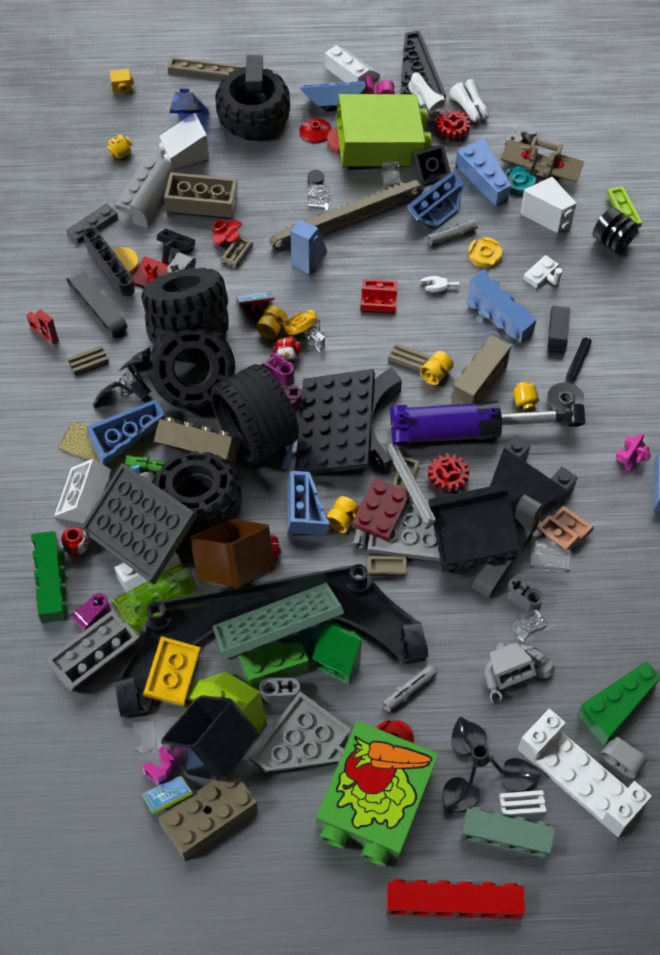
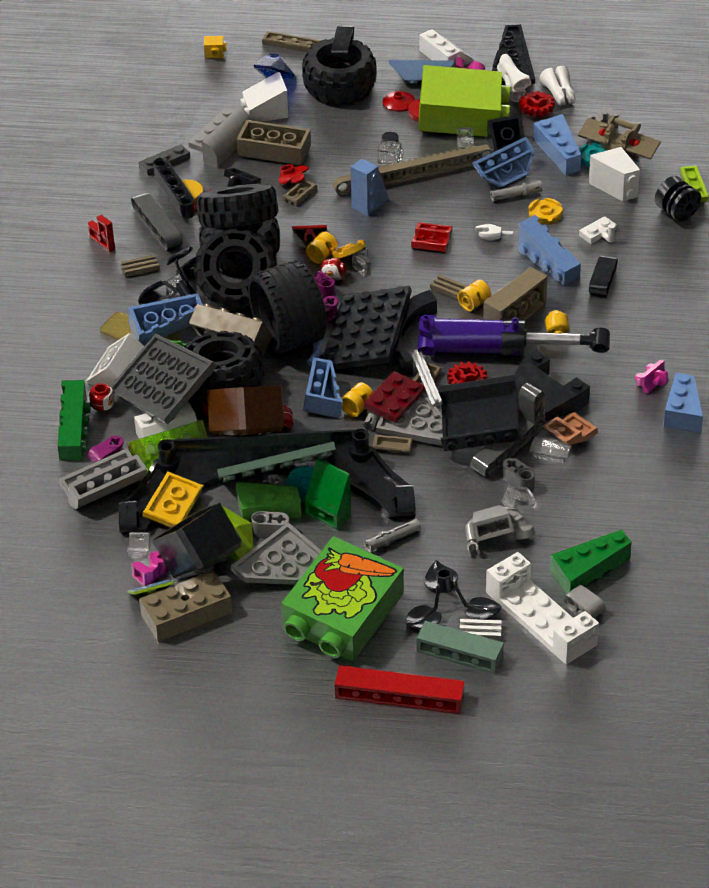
camera: 10 degrees right, 15 degrees down
yellow head [107,134,132,160] -> none
dark grey dish [547,382,584,411] -> none
black axle [566,337,592,382] -> none

